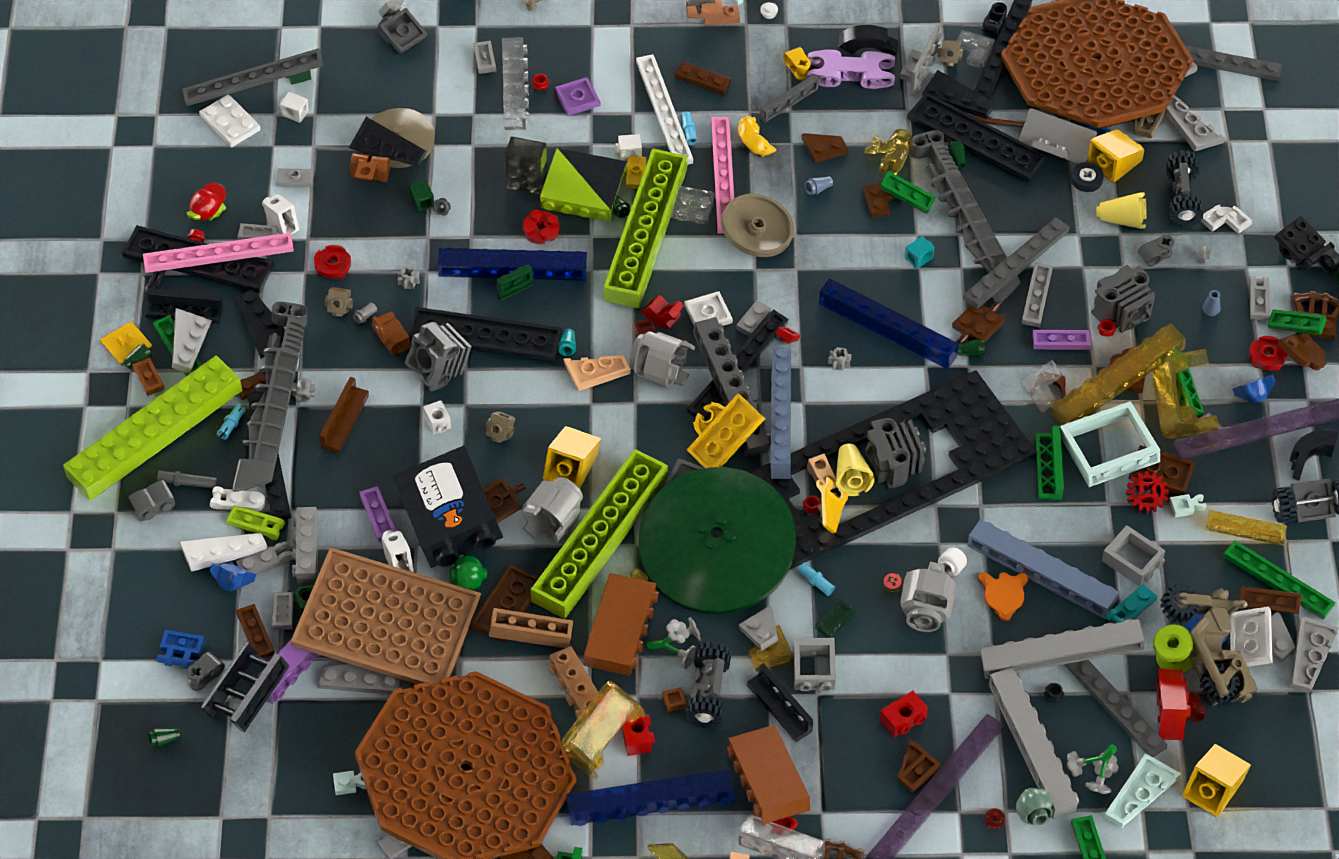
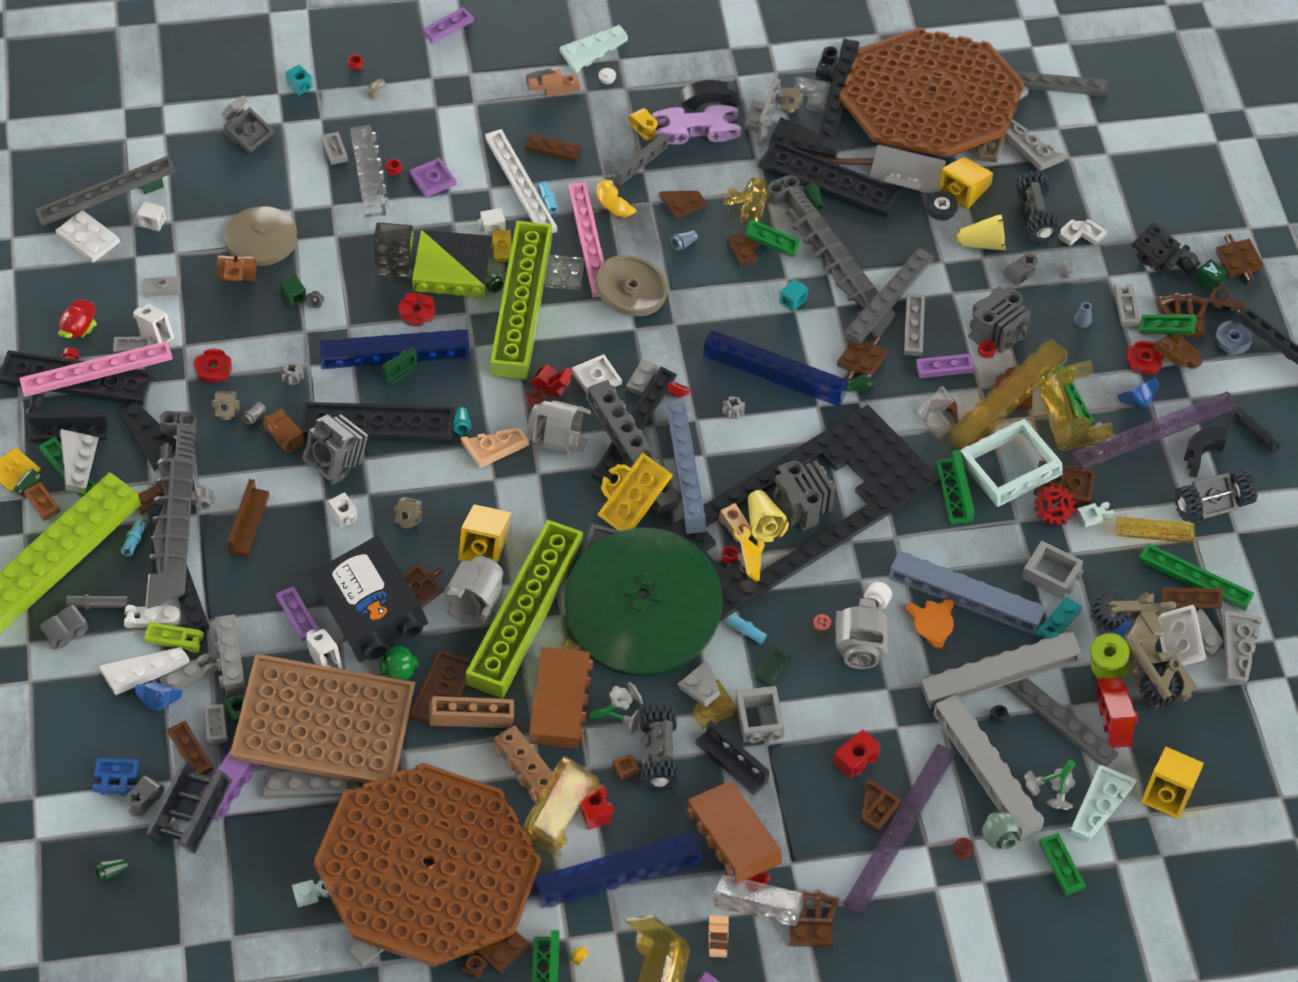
camera: 10 degrees left, 0 degrees up
black wing [348,116,428,167] -> none
clear red cone [1187,691,1207,722] -> none

